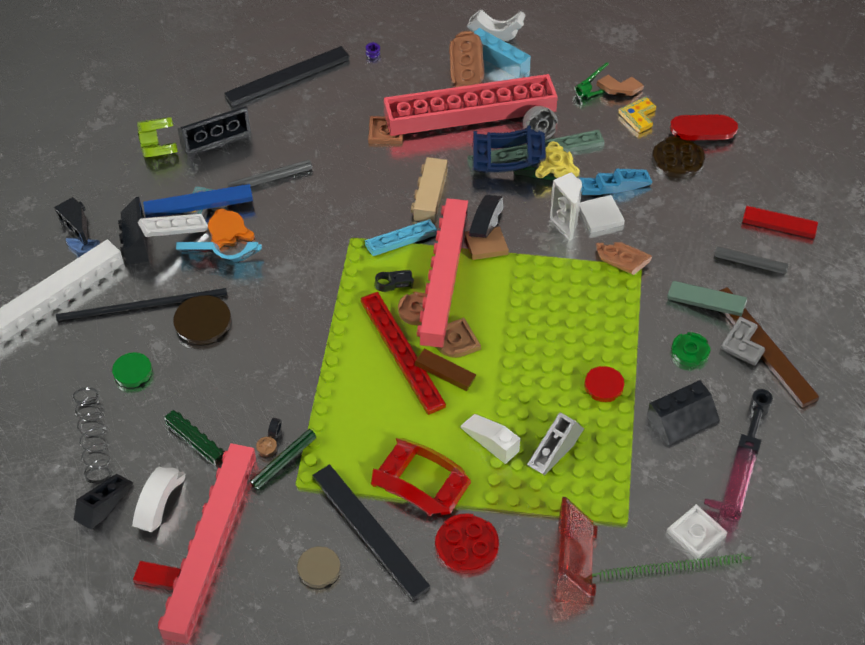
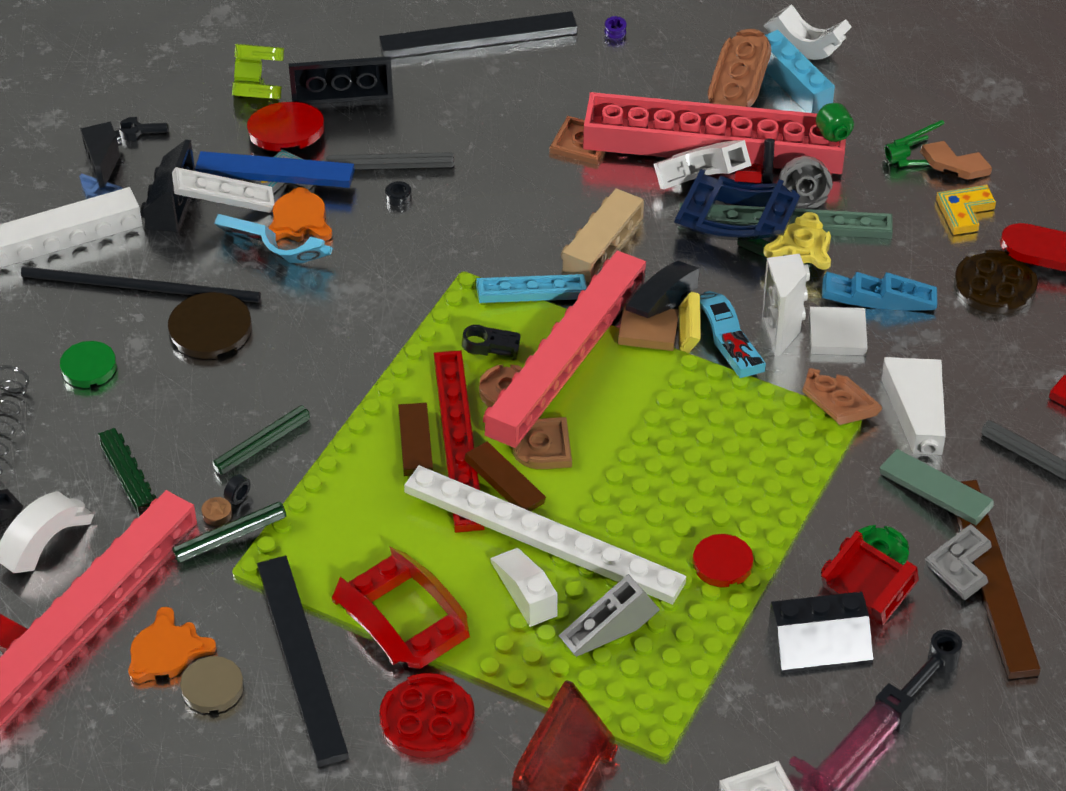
camera: 20 degrees right, 5 degrees down
none -> black bar [119,117,169,142]
none -> orange tile [128,607,217,683]
none -> dark green axle [212,405,310,475]
none -> red tile [247,102,324,152]
none -> black tile [385,181,412,206]
none -> reddish brown tile [398,403,433,476]
none -> white plate [404,465,686,605]
none -> white arch [654,140,752,189]
none -> light yellow tile [679,292,701,353]
none -> medium azure piece [685,291,766,378]
none -> red tile [735,164,762,183]
none -> black bar [761,138,775,184]
none -> green head [816,103,854,142]
none -> red panel [821,531,919,626]
none -> white slope [882,357,946,455]

